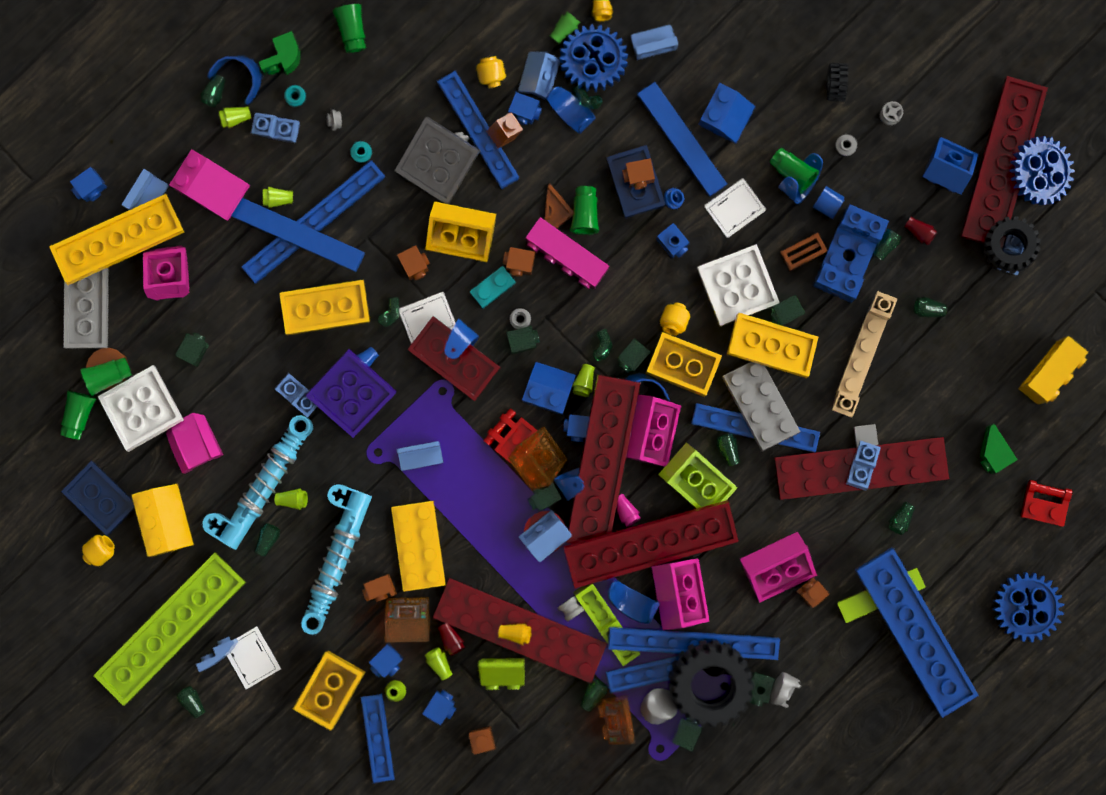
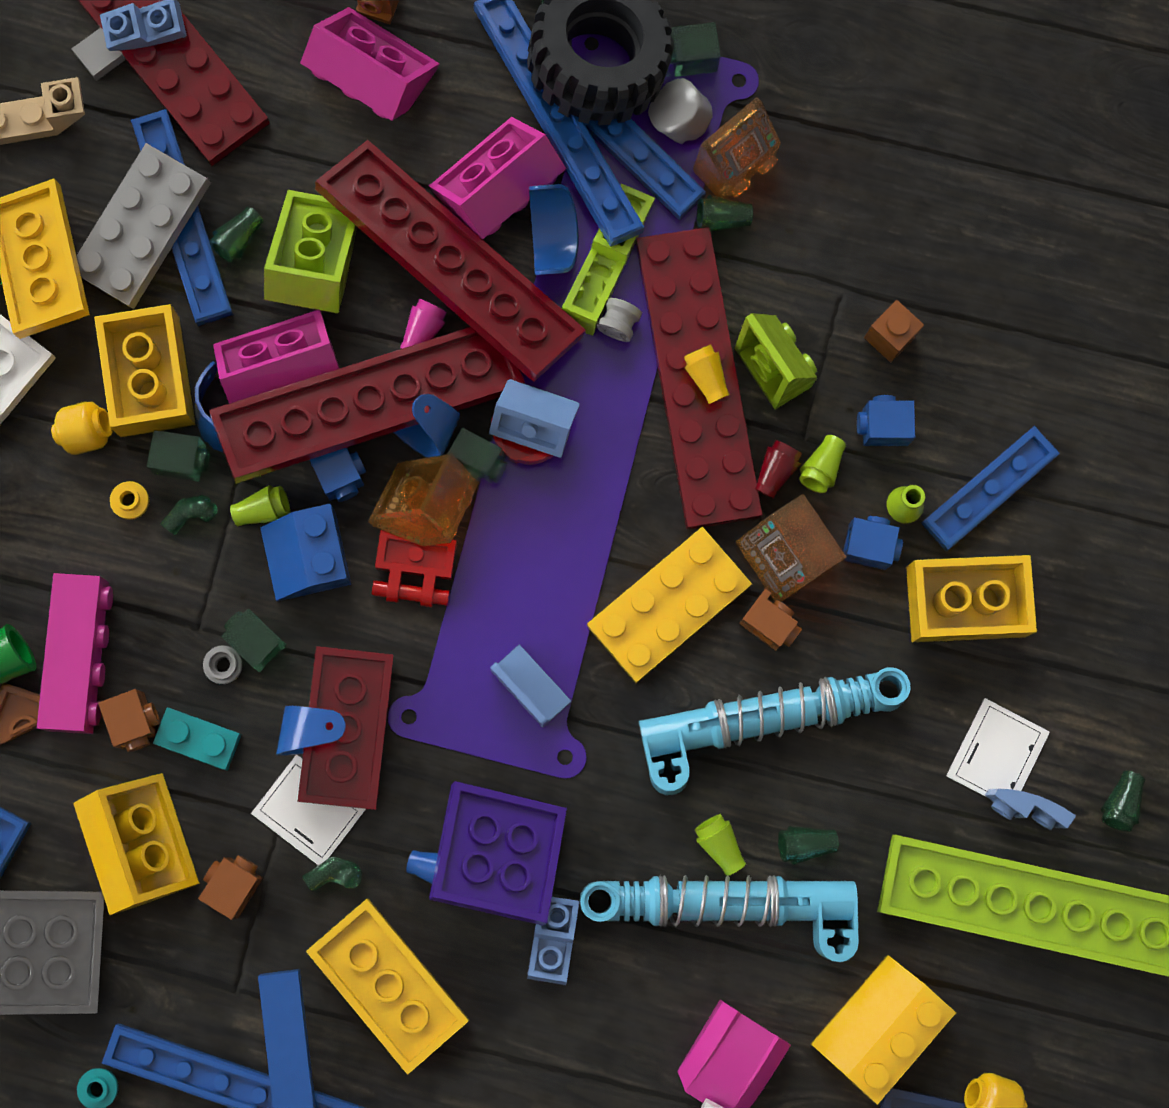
camera: 130 degrees left, 5 degrees down
none -> yellow plate [110,481,149,520]

